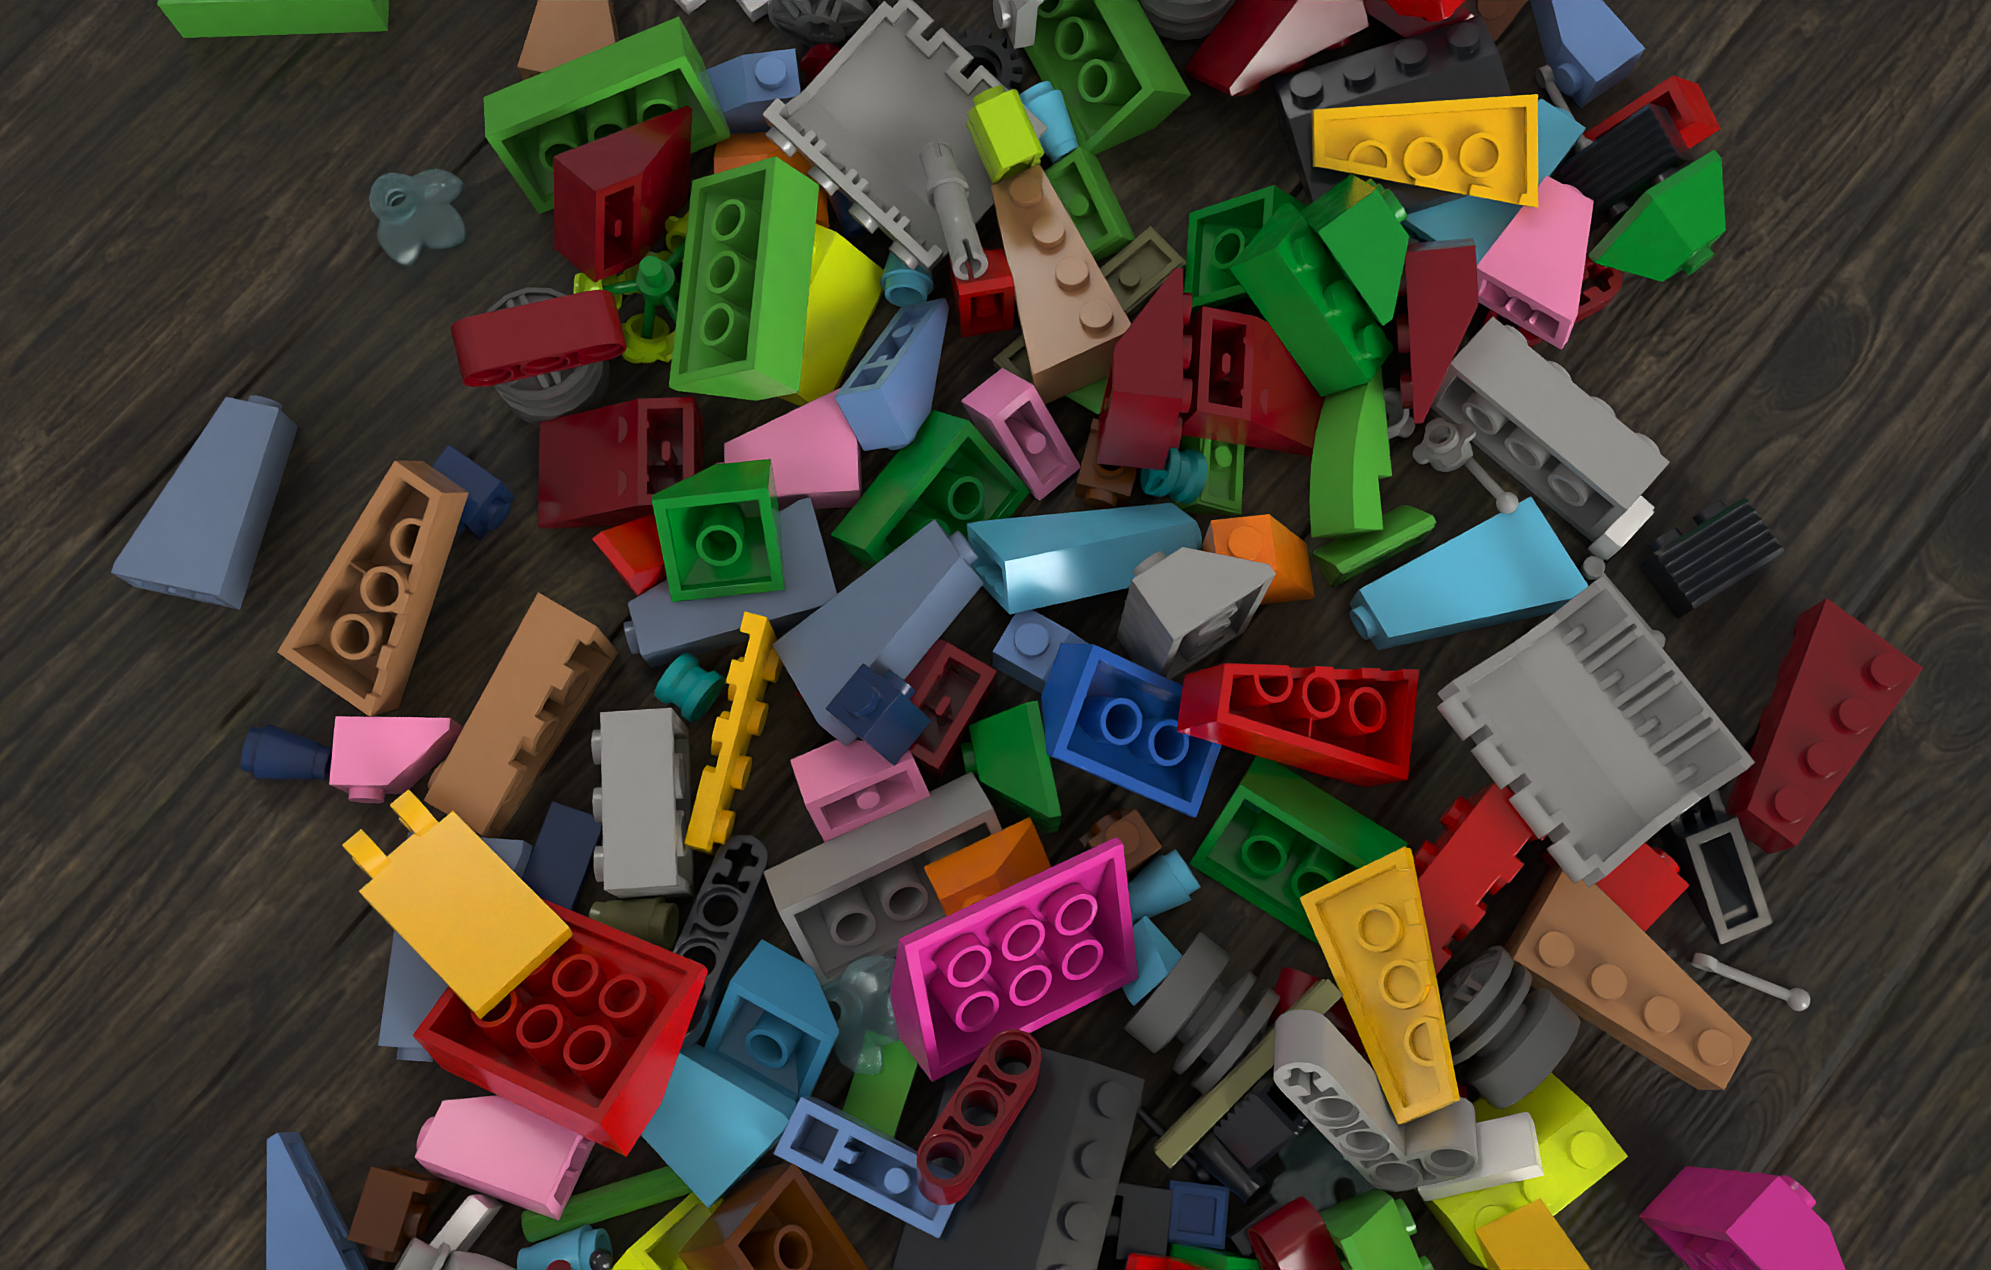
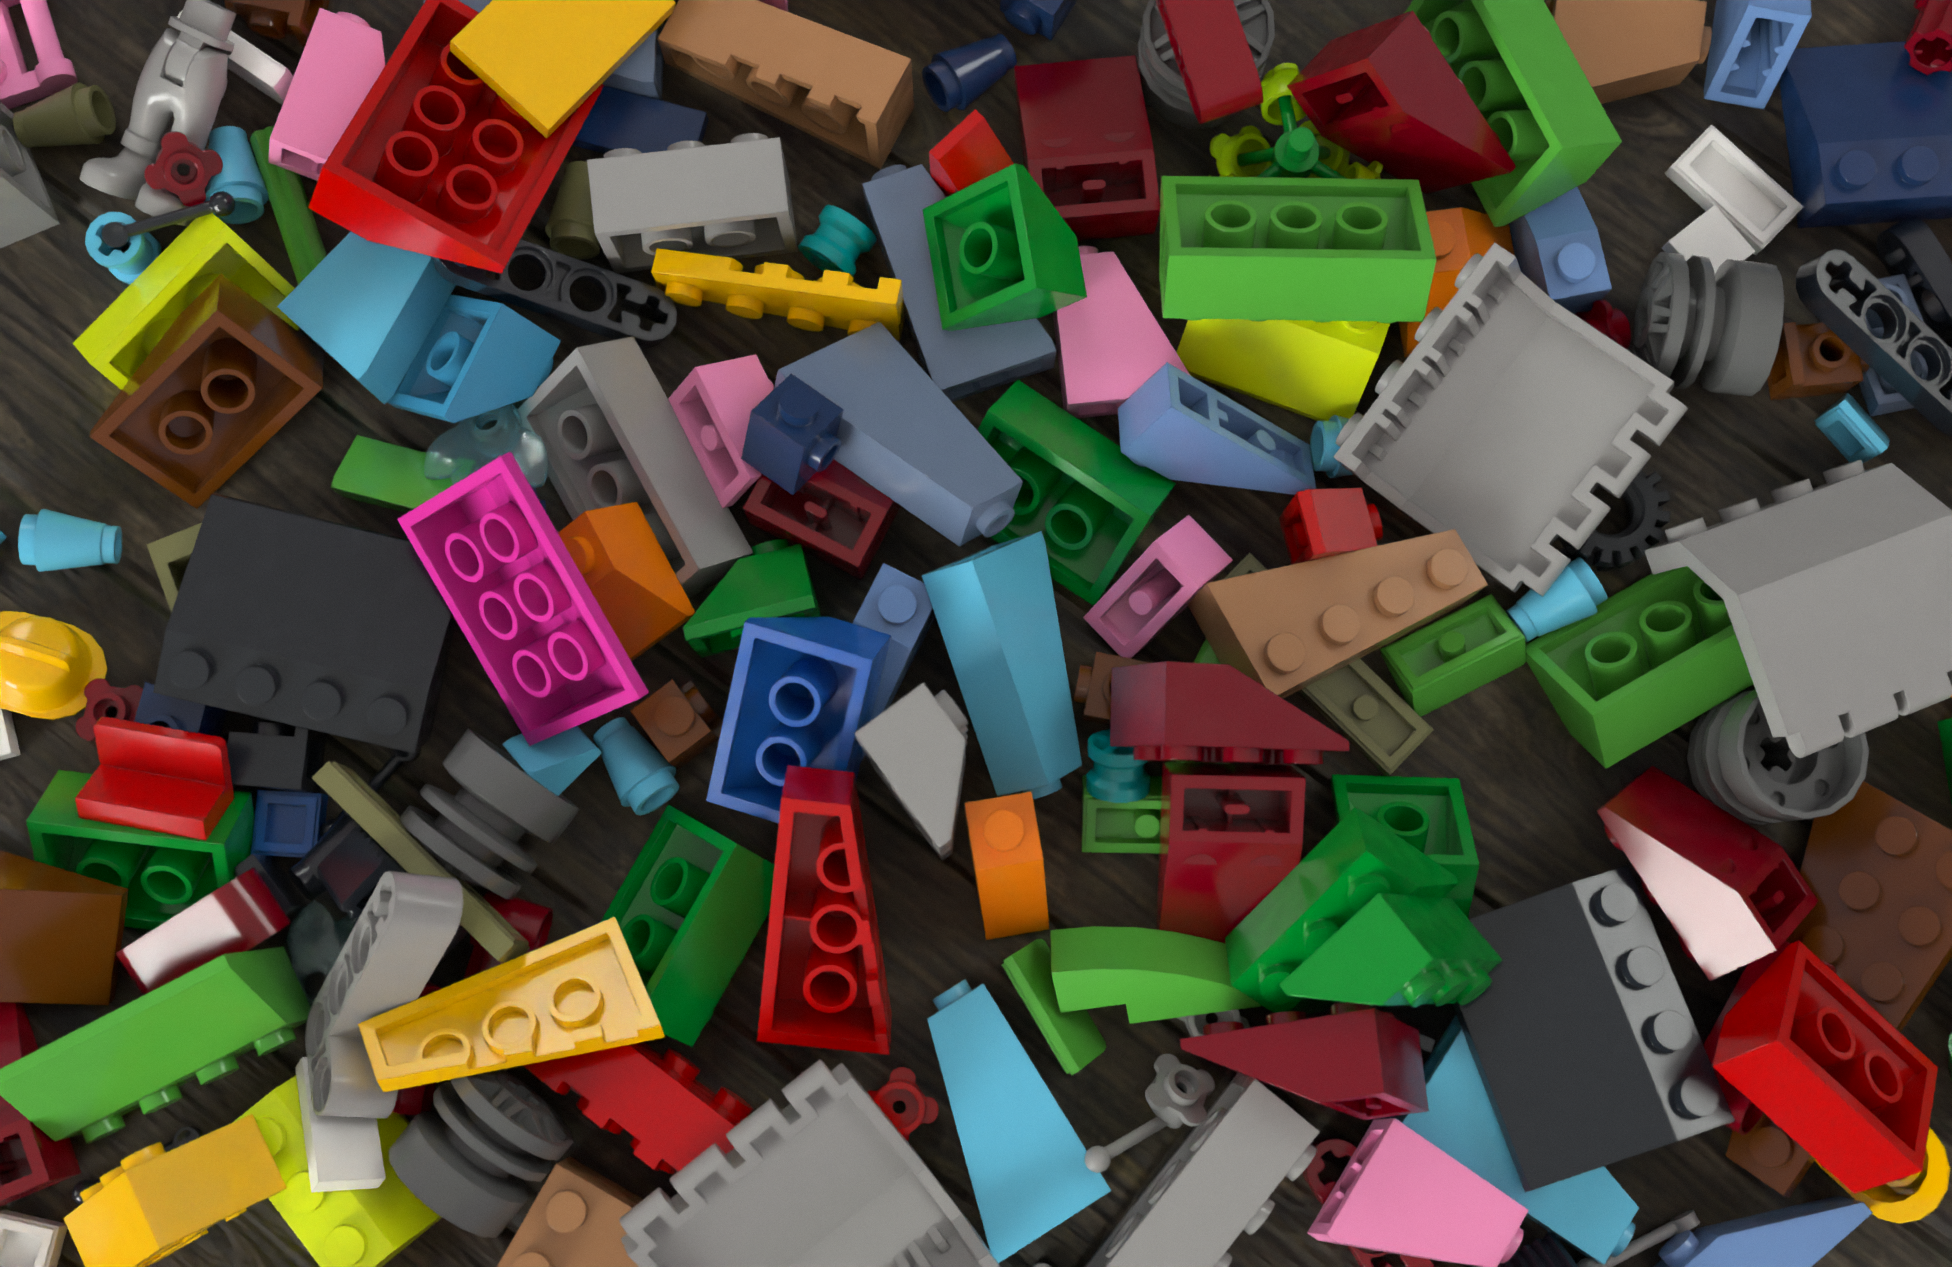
camera: 85 degrees right, 5 degrees up
medium blue slope [774,1097,958,1238] -> none
dark red beam [916,1029,1041,1205] -> none
light grey pin [919,140,988,280] -> none
lime brick [966,85,1044,185] -> none
yellow wing [1311,94,1538,208] -> none
none -> red plate [867,1067,939,1141]
none -> dark blue cone [922,34,1017,112]

